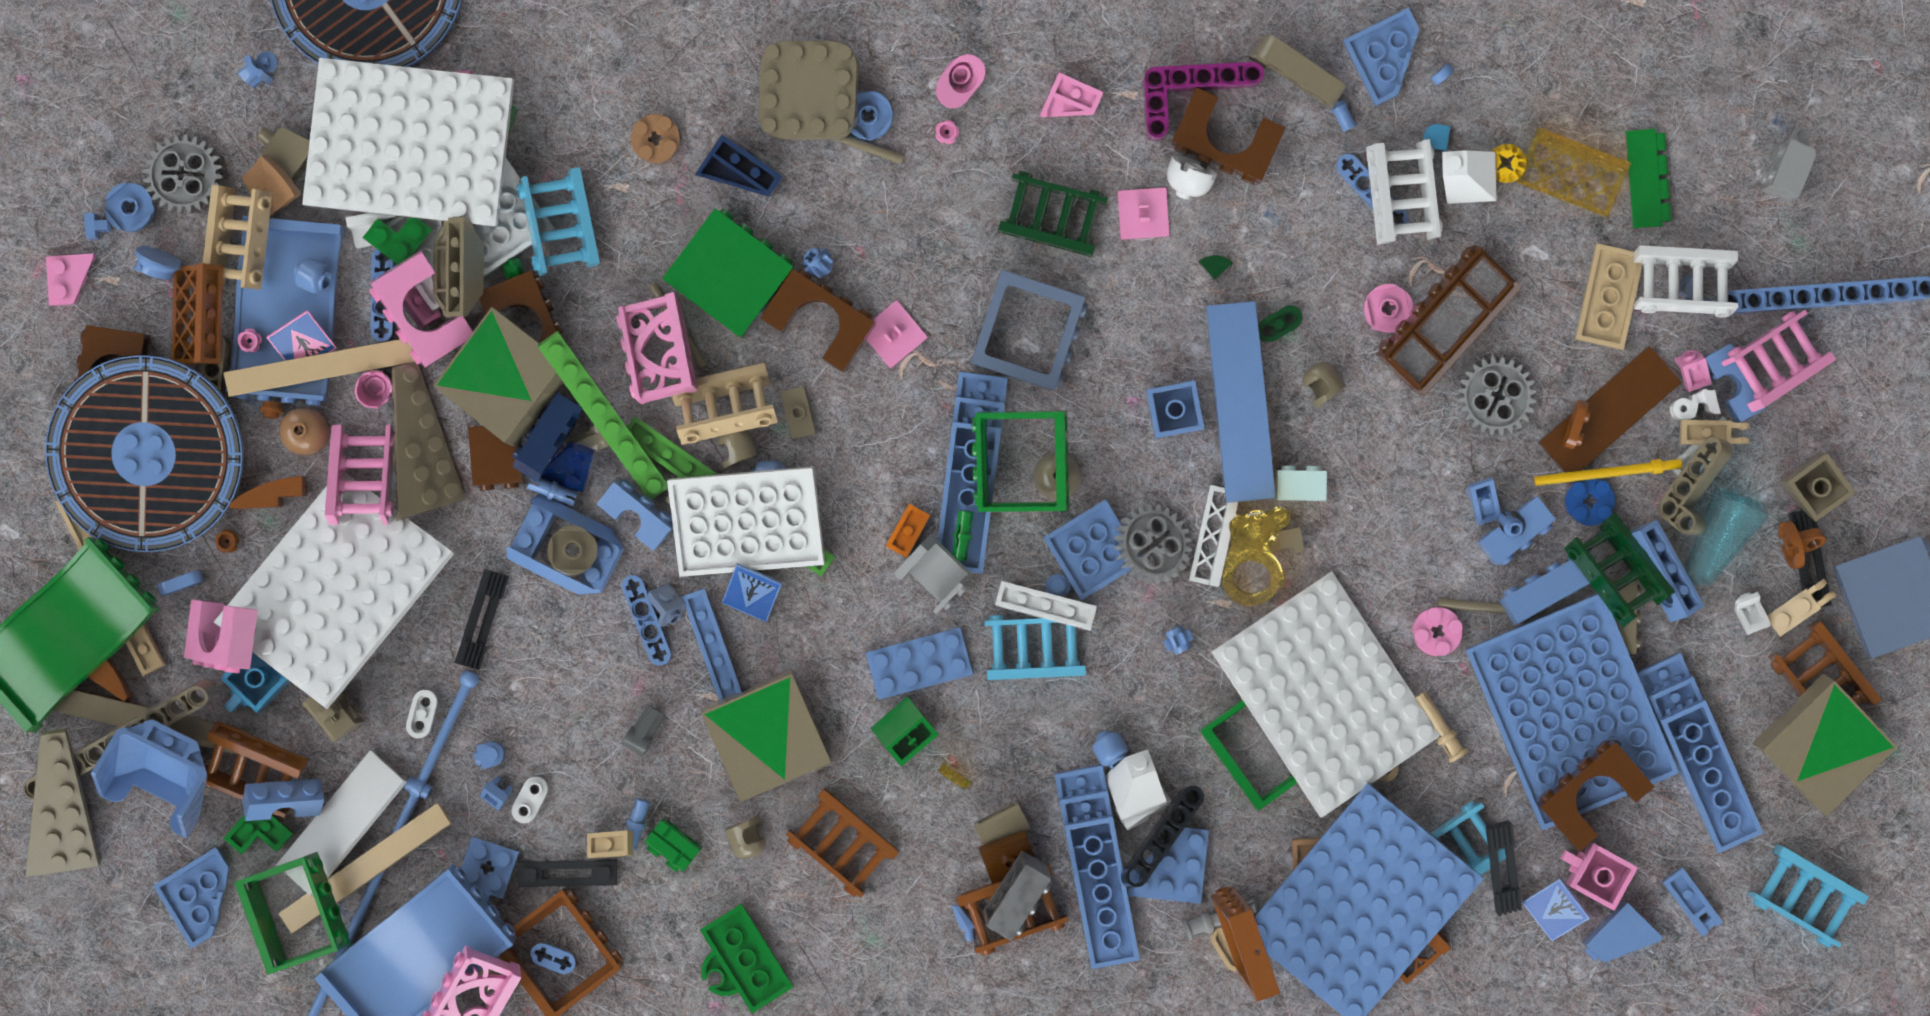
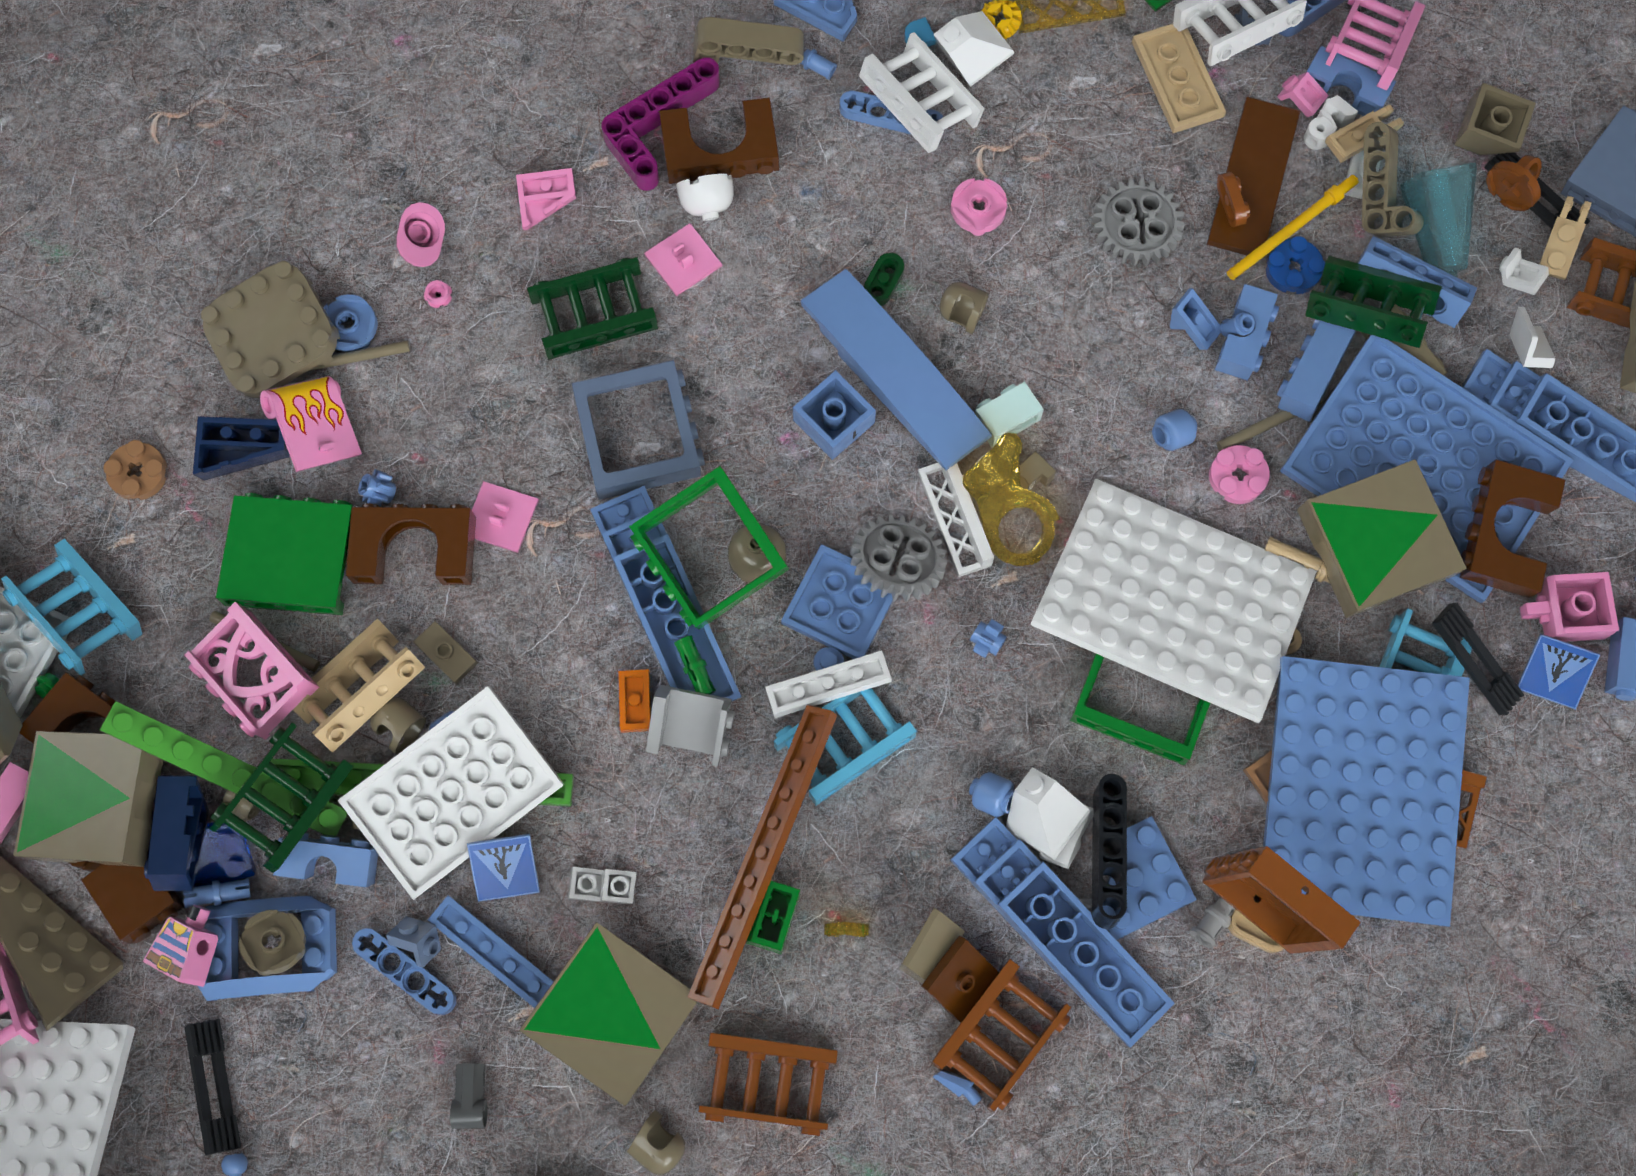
camera: 35 degrees left, 15 degrees down
medium blue plate [866,627,973,700] -> none
flat silver brick [983,851,1052,941] -> none
dark green tile [1198,255,1233,280] -> none
window [1375,245,1523,396] -> none
none -> bright pink torso [143,905,218,987]
none -> dark green fence [210,722,354,873]
none -> bright pink door [260,376,362,472]
none -> white slope [568,867,636,904]
none -> dark orange plate [687,705,837,1010]
none -> medium blue head [1152,409,1197,451]
none -> tile [1297,459,1467,618]
none -> white panel [1509,307,1556,368]

